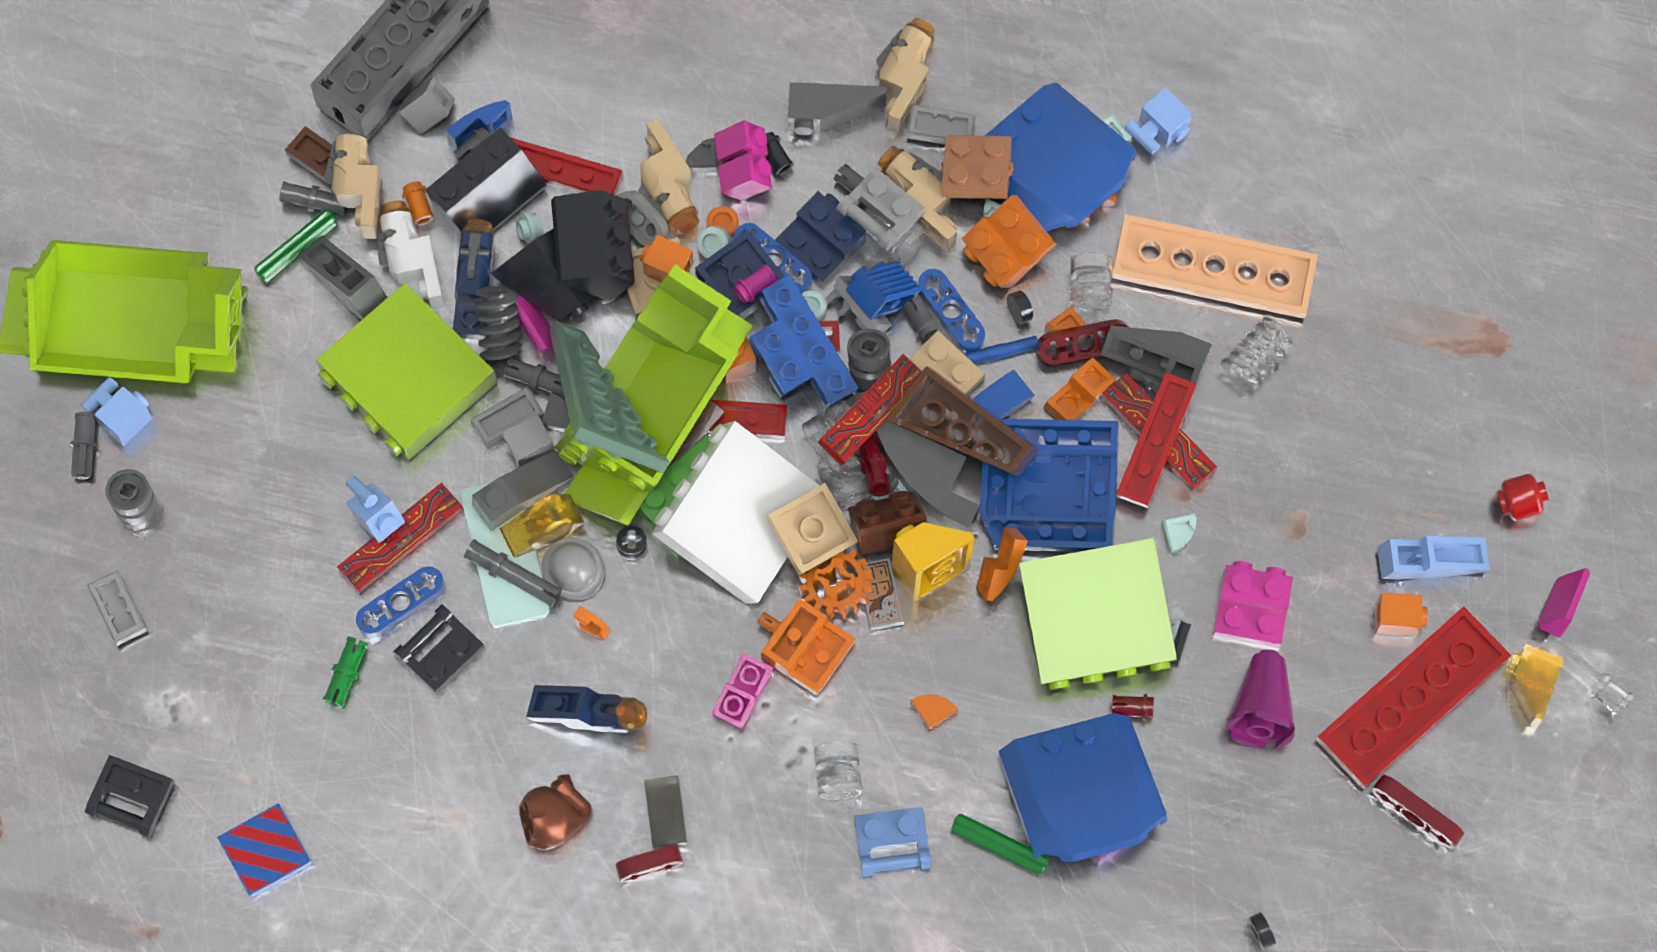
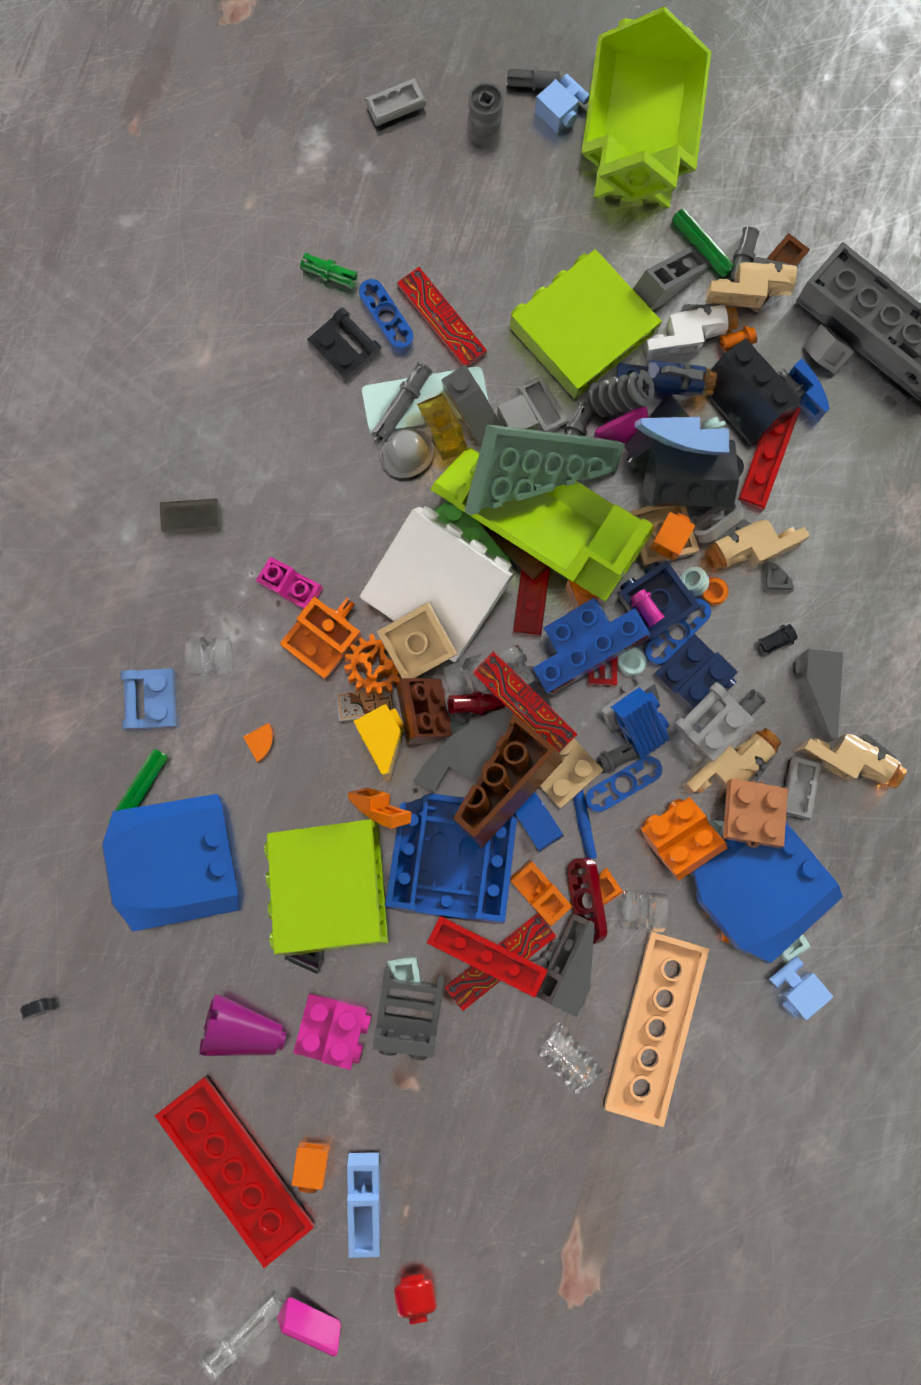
camera: 90 degrees right, 10 degrees up
black plate [85,755,174,838] -> none
tile [217,803,312,898] -> none
light blue brick [346,476,405,543] -> none
copper piece [519,774,592,850] -> none
dark blue plate [526,685,647,733] -> none
orange tile [573,605,610,641] -> none
dark red beam [615,845,683,883] -> none
black bush [616,526,646,559] -> none
dark pink piece [714,120,772,201] -> none
dark grey wheel [847,328,892,391] -> none
black tile [1007,290,1033,325] -> none
dark red pin [1112,694,1154,721] -> none
dark red beam [1372,775,1464,849] -> none
clear yellow slope [1507,644,1564,729] -> none
none -> dark grey plate [372,967,444,1060]
none -> light blue slope [635,417,729,455]

